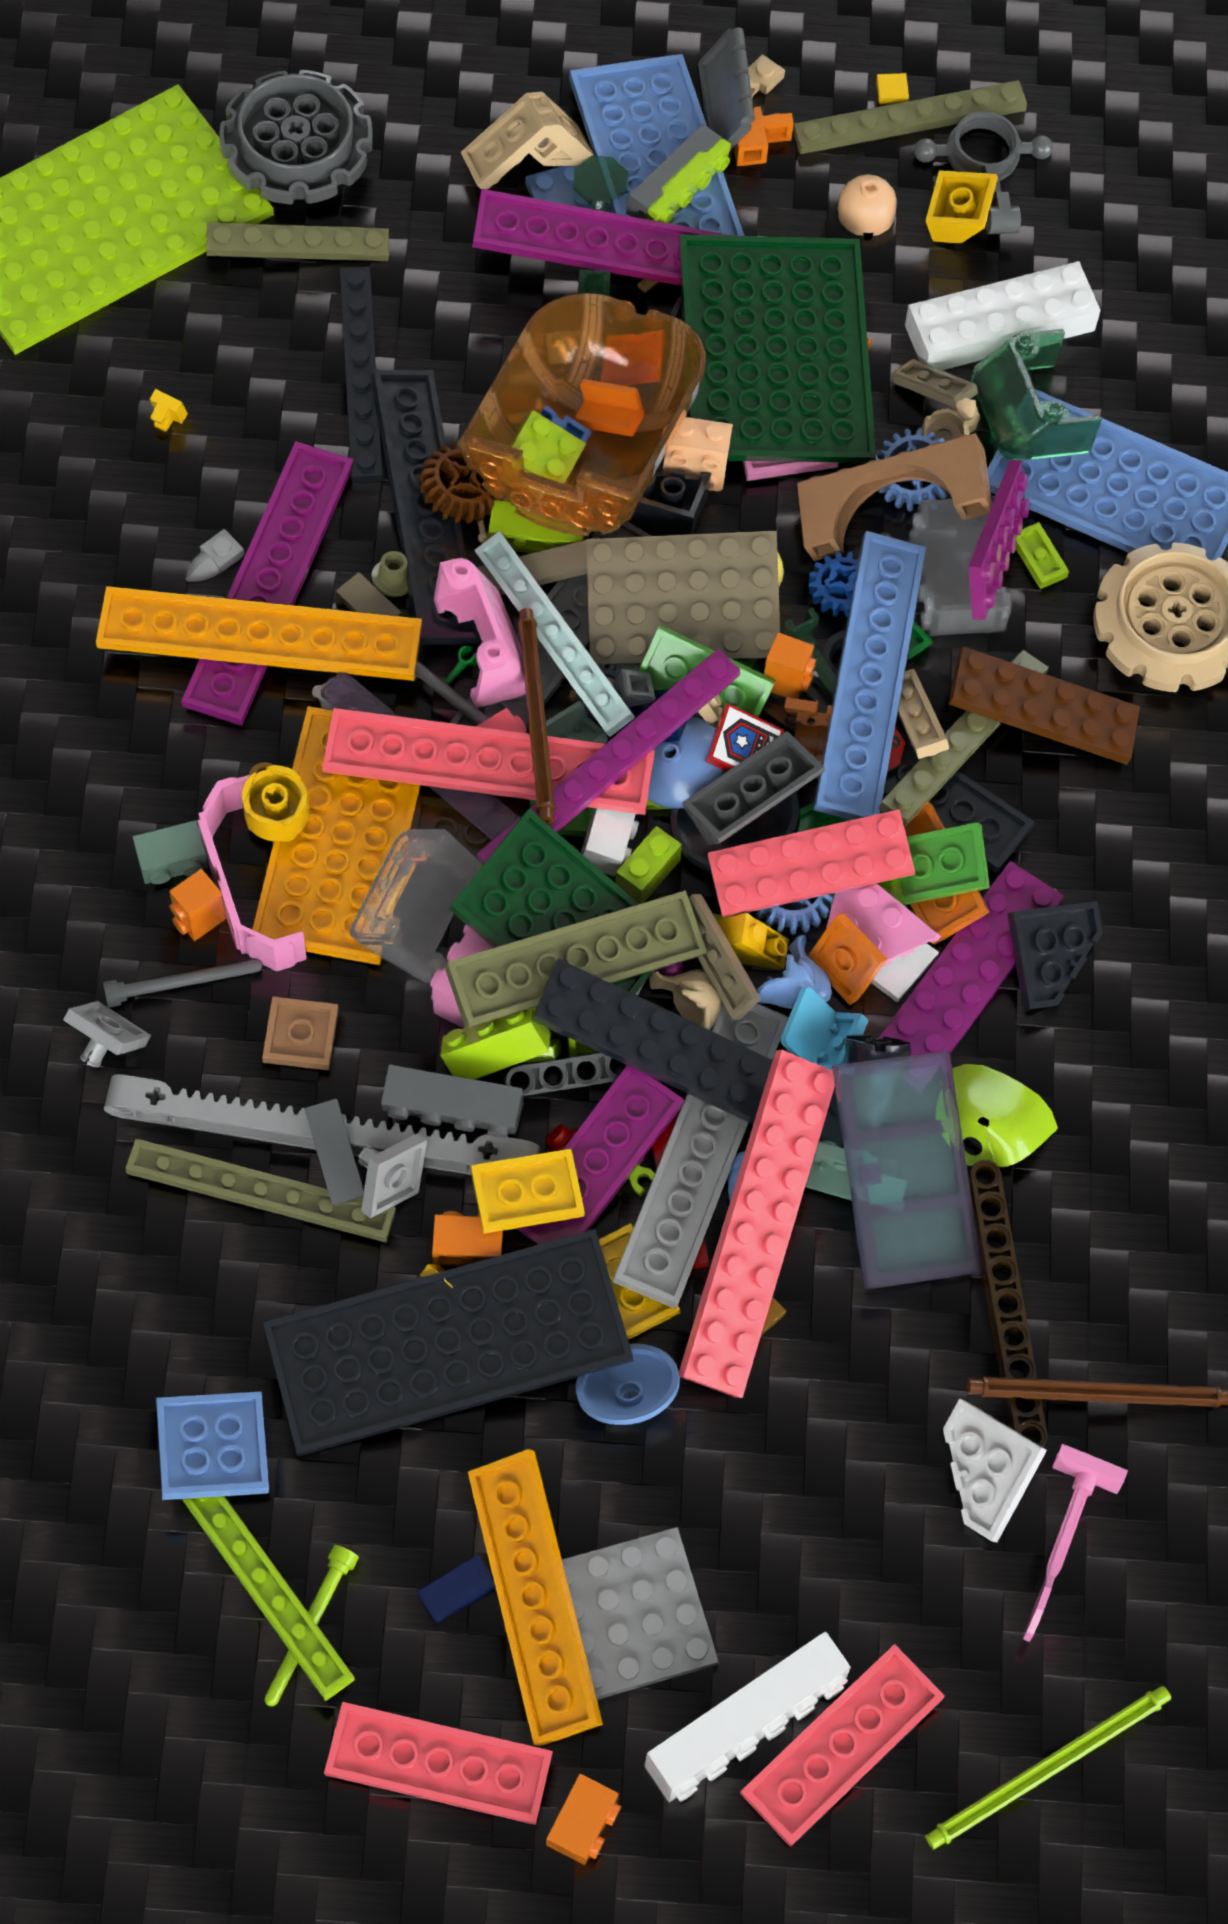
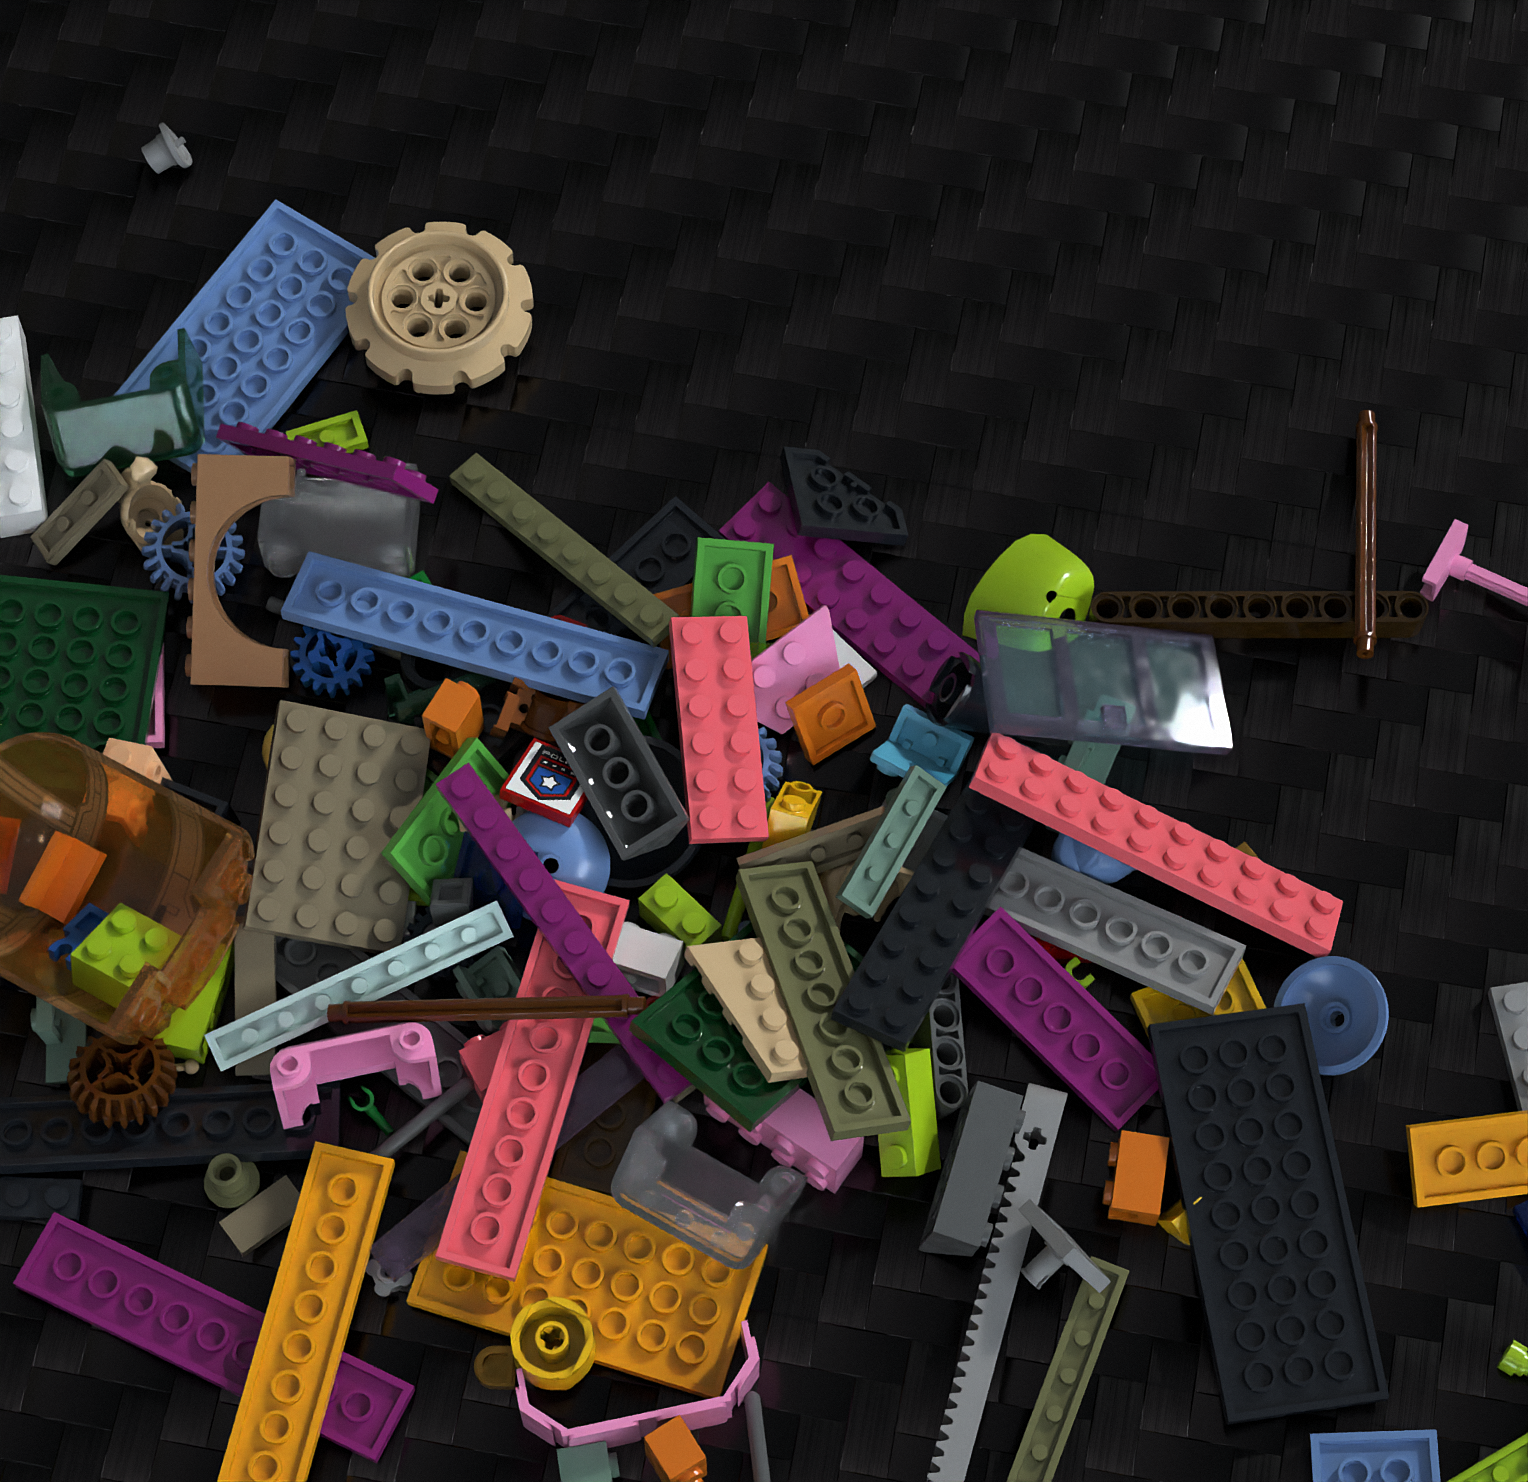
camera: 80 degrees left, 0 degrees up
light grey plate [185,529,245,582] -> none
medium nougat plate [262,997,339,1070] -> none
dark grey tile [304,1099,364,1207] -> none
yellow plate [470,1149,585,1234] -> none
red plate [545,1124,578,1153] -> none
medium blue piece [756,935,832,1009] -> none
tan plate [897,668,949,759] -> none
white plate [943,1399,1047,1542] -> none
reddish brown plate [949,646,1140,765] -> none
none -> tan wing [684,937,808,1083]
none -> sand green piece [835,765,947,919]

